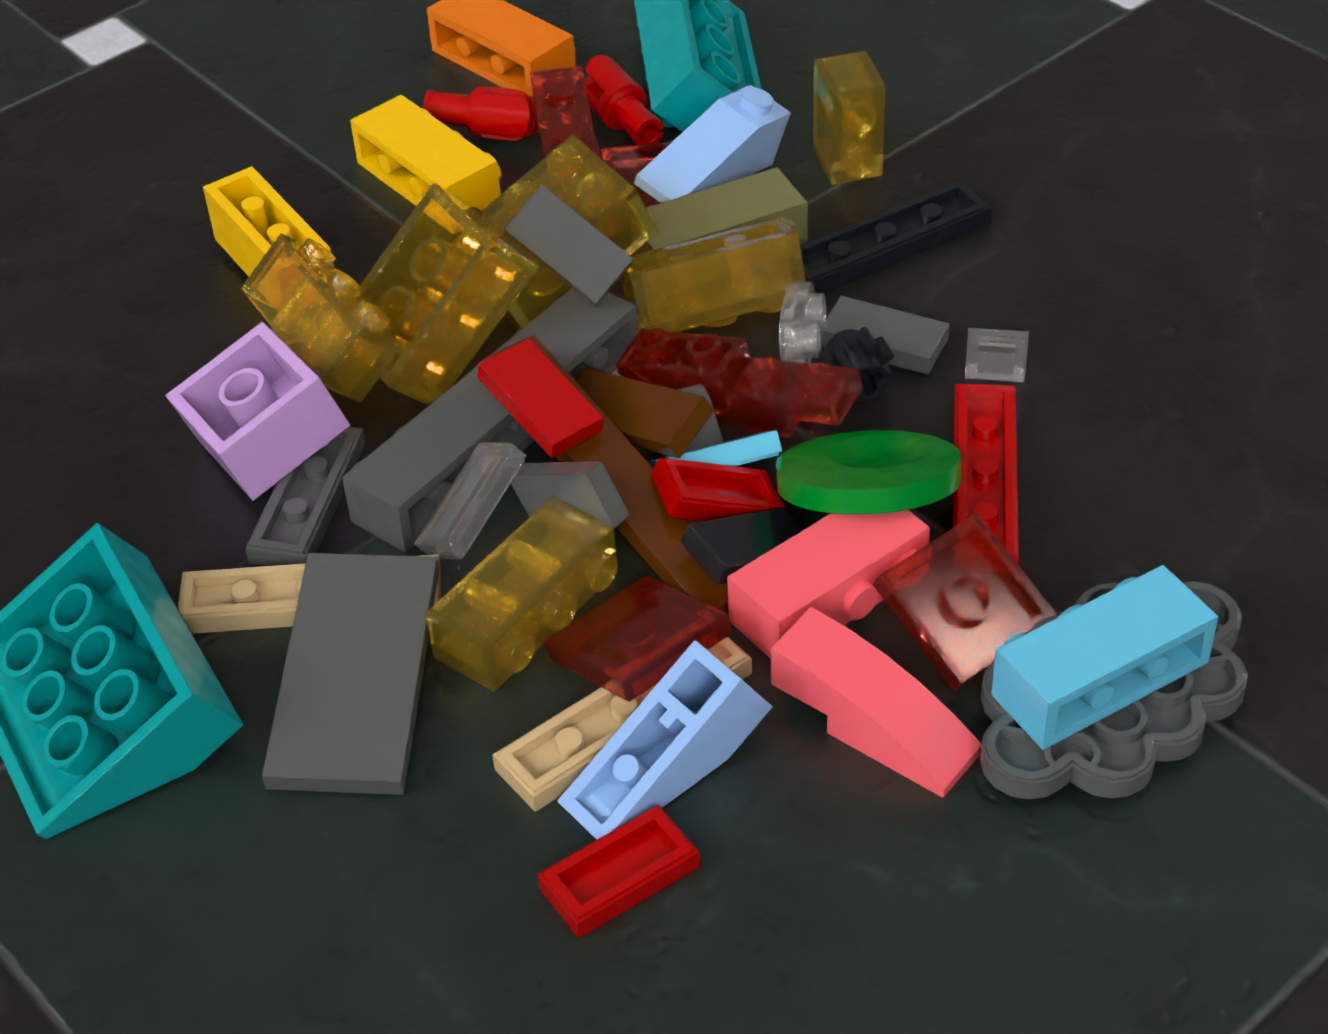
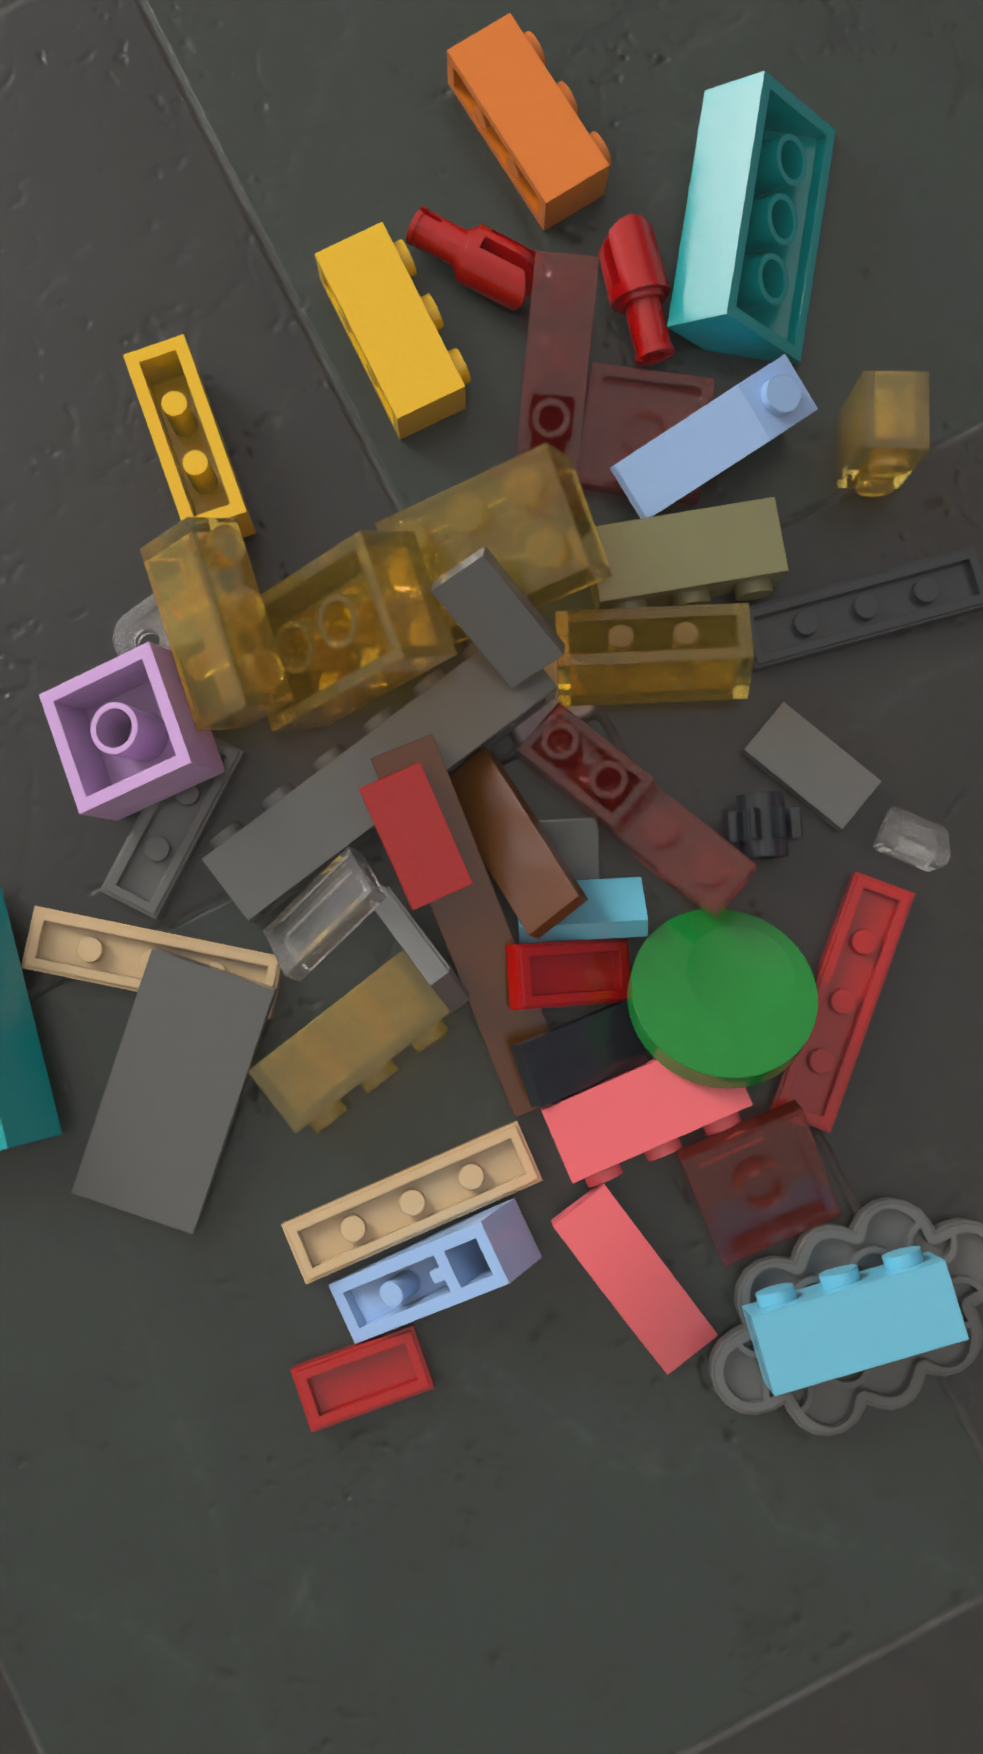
camera: 10 degrees right, 40 degrees up
clear red tile [544,575,732,702] -> none
clear plate [779,282,827,371] -> none

